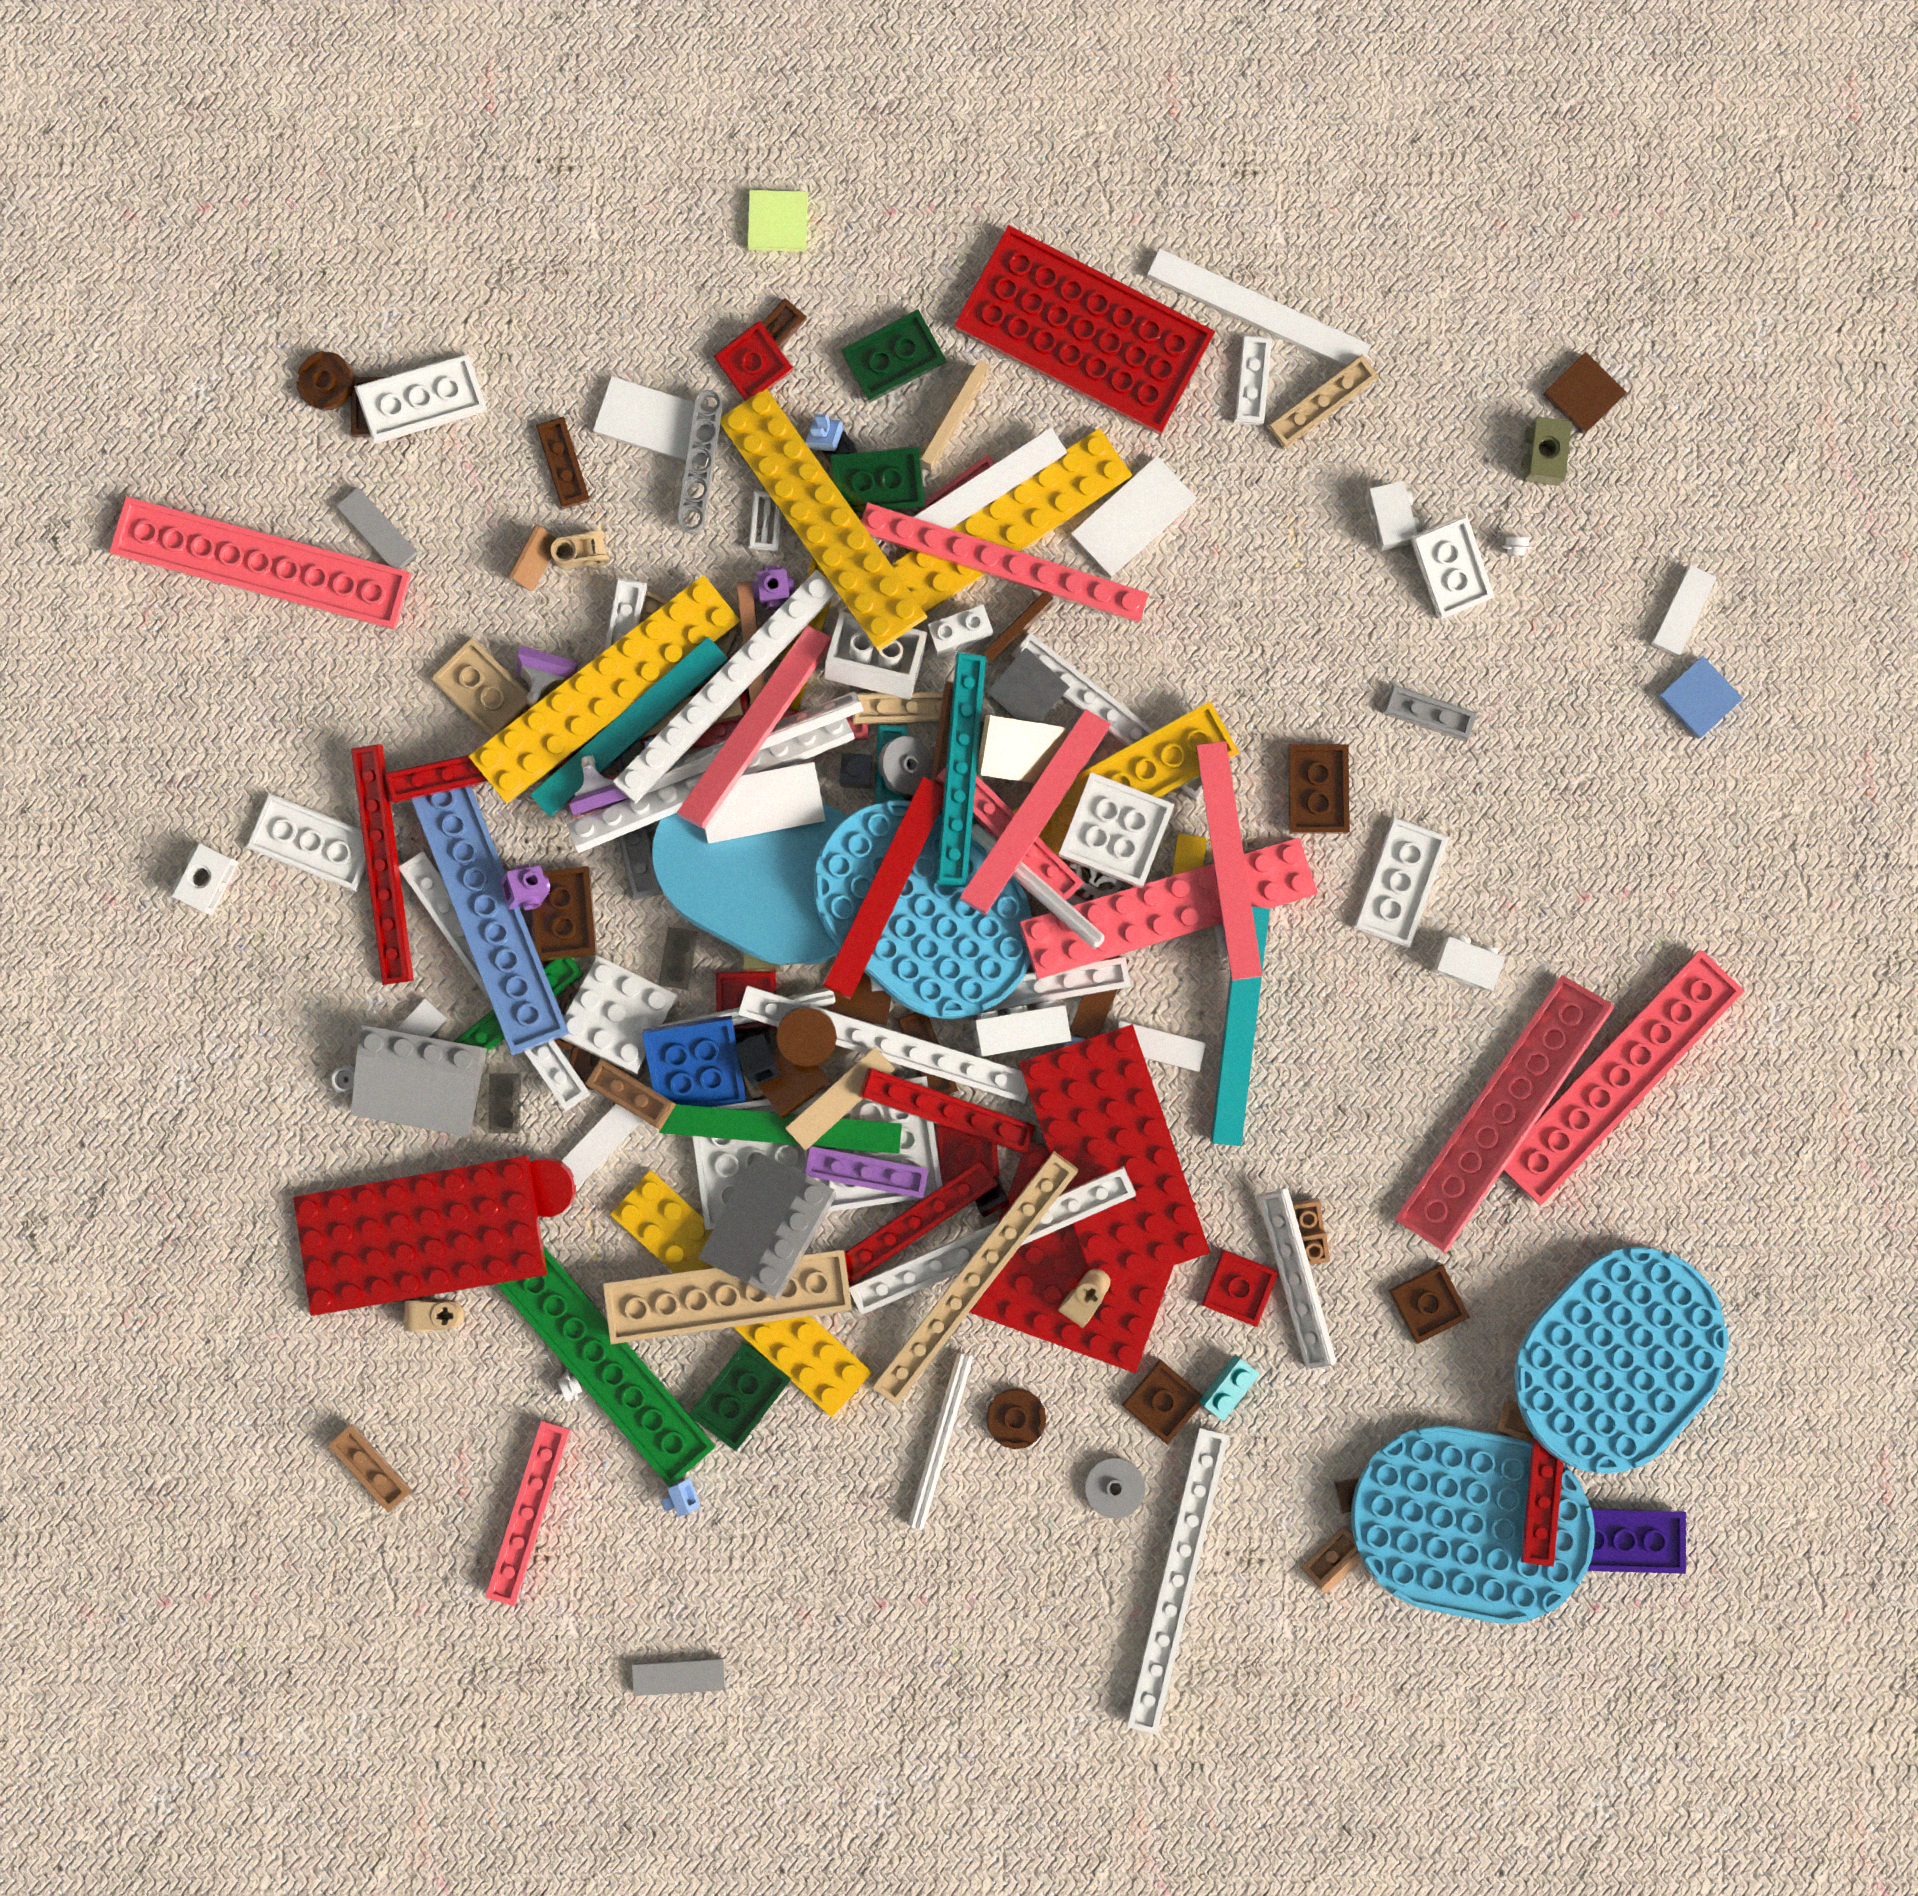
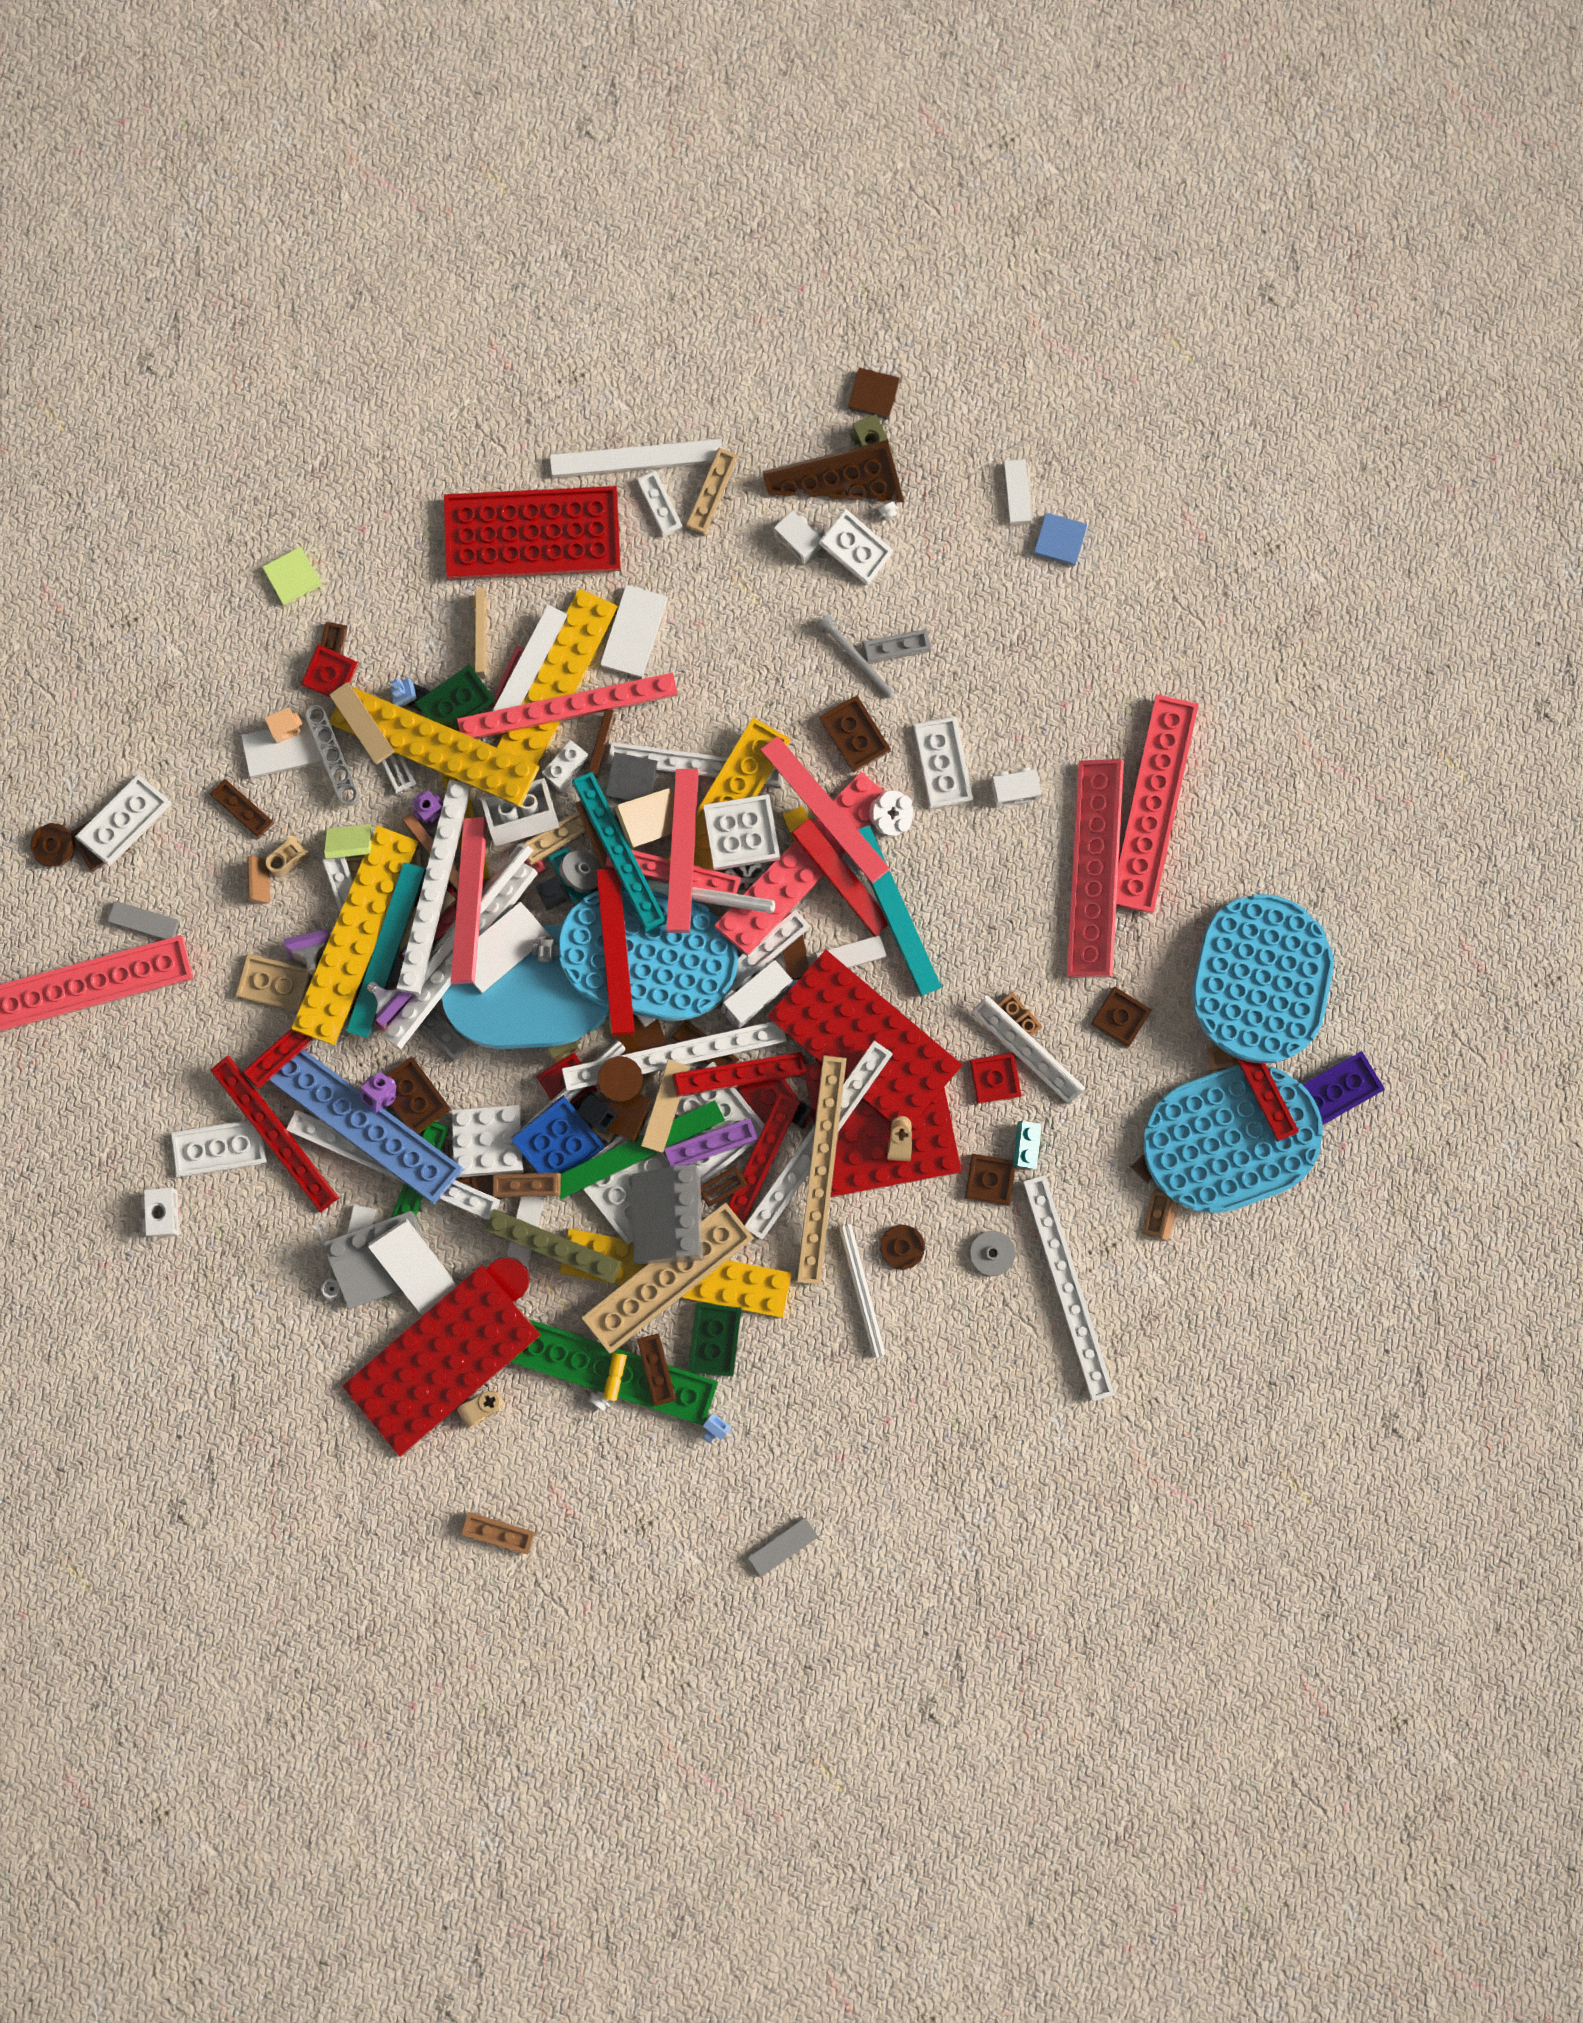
camera: 30 degrees left, 5 degrees down
coral plate [485,1420,571,1606] -> none
clear smoke plate [488,1073,521,1134] -> none
clear smoke plate [658,927,699,991] -> none
dark green plate [841,309,946,403] -> none
none -> light nougat brick [265,707,302,743]
none -> yellowish green tile [324,824,373,859]
none -> tan tile [330,682,395,765]
none -> white tile [368,1218,458,1315]
none -> olive brick [485,1209,623,1284]
none -> light grey gear [532,936,559,962]
none -> yellow piece [603,1353,627,1401]
none -> reddish brown tile [637,1333,677,1407]
none -> reddish brown tile [701,1164,748,1207]
none -> reddish brown wing [763,440,904,503]
none -> red tile [791,819,888,937]
none -> light grey piece [816,614,894,698]
none -> white plate [870,791,913,835]

